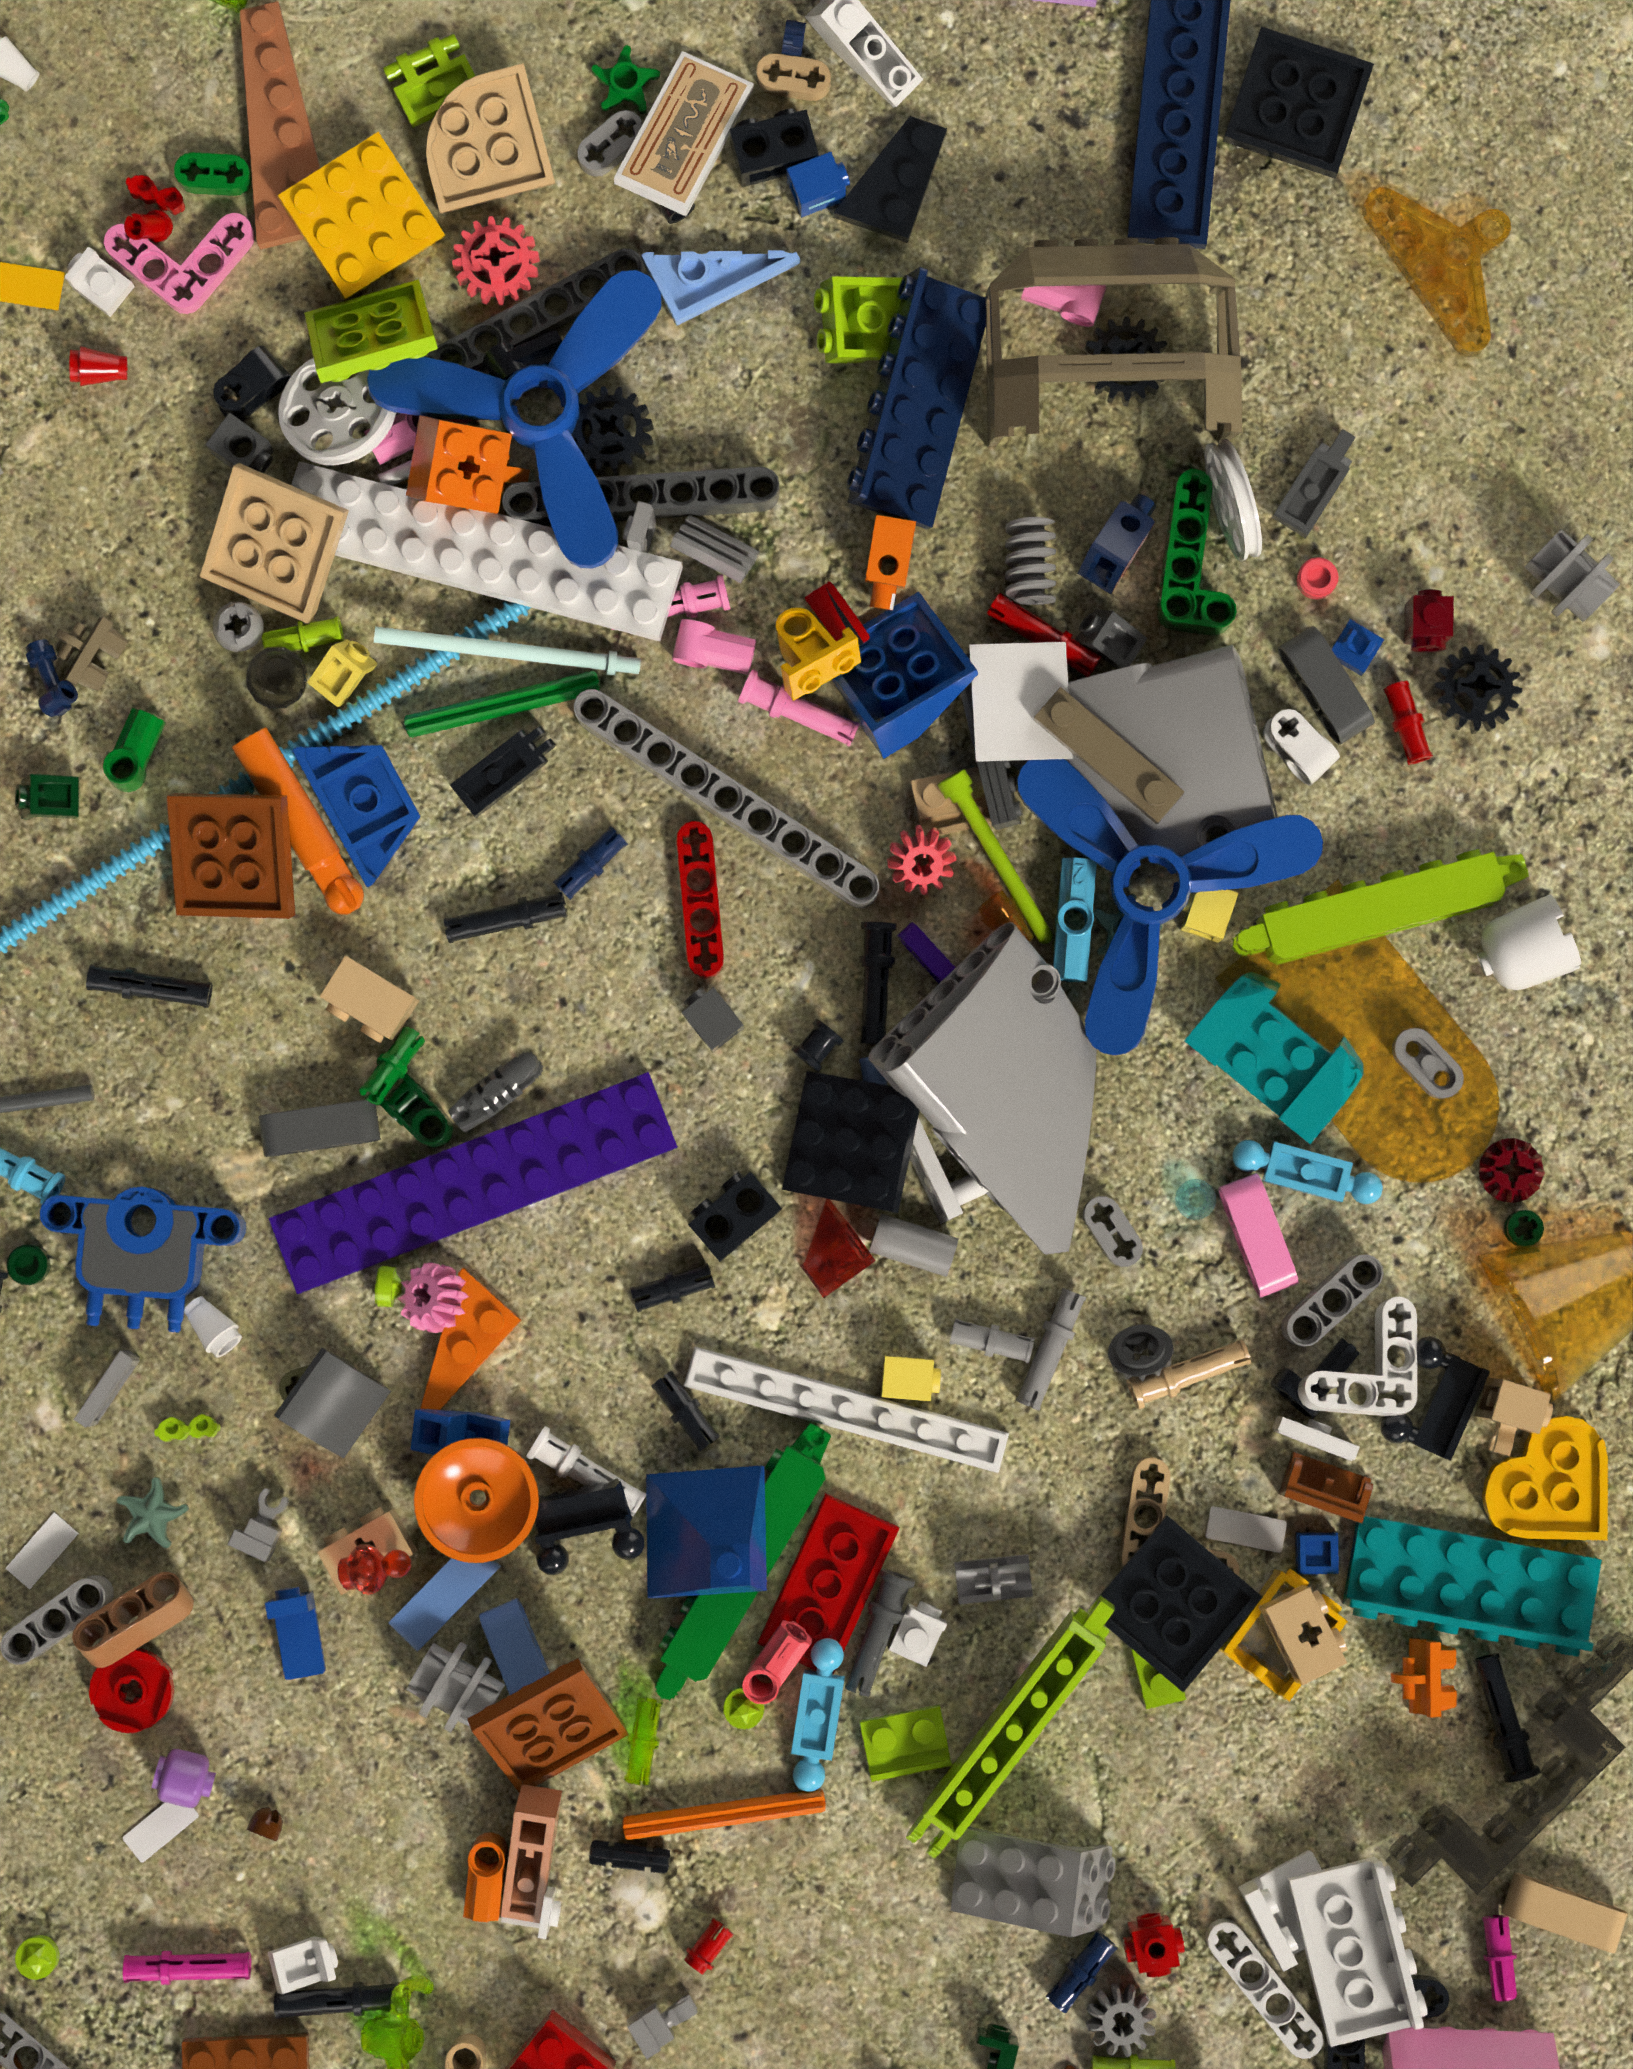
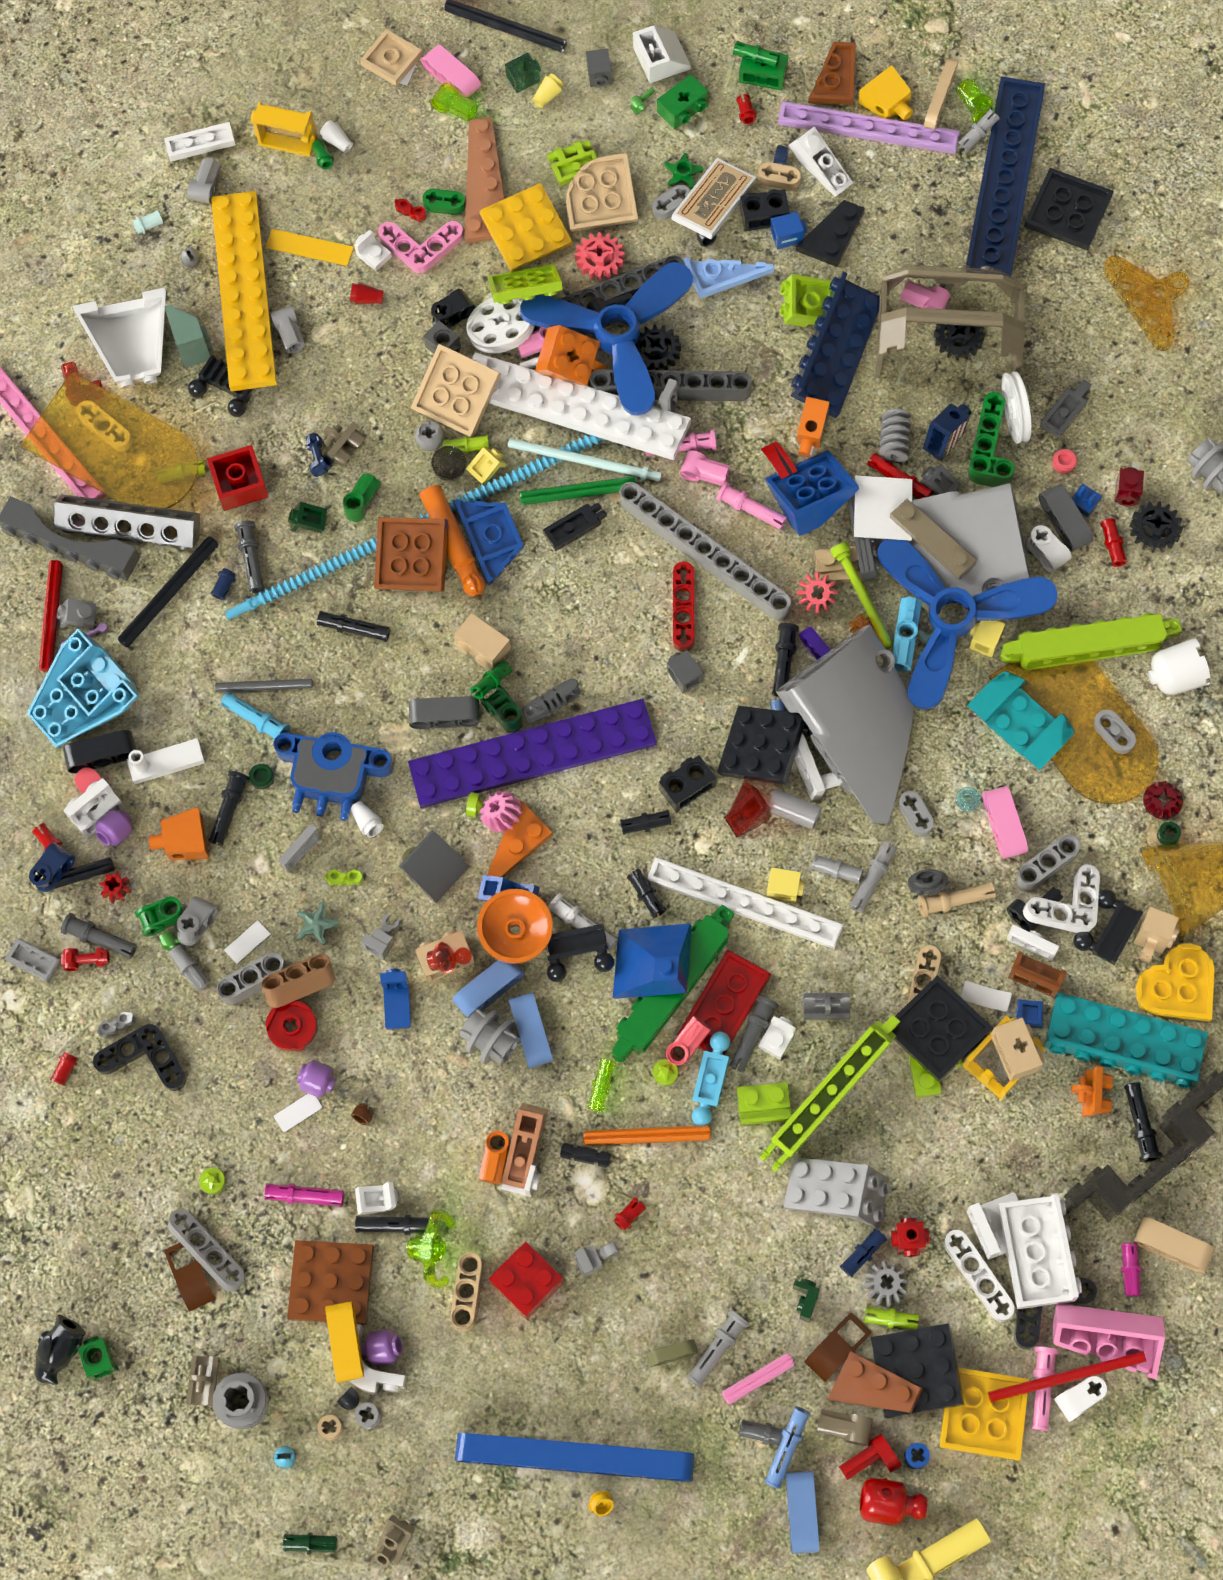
camera: 15 degrees right, 15 degrees down
red pin [124,210,173,242] -> none
black pin [444,892,568,943] -> none
dark orange plate [467,1658,629,1793] -> none
dark blue pin [553,826,628,900] -> none
light grey tile [670,515,760,583] -> none
yellow pin [776,608,861,701] -> none
black bush [791,1018,844,1073] -> none
medium azure plate [1232,1140,1383,1204] -> none

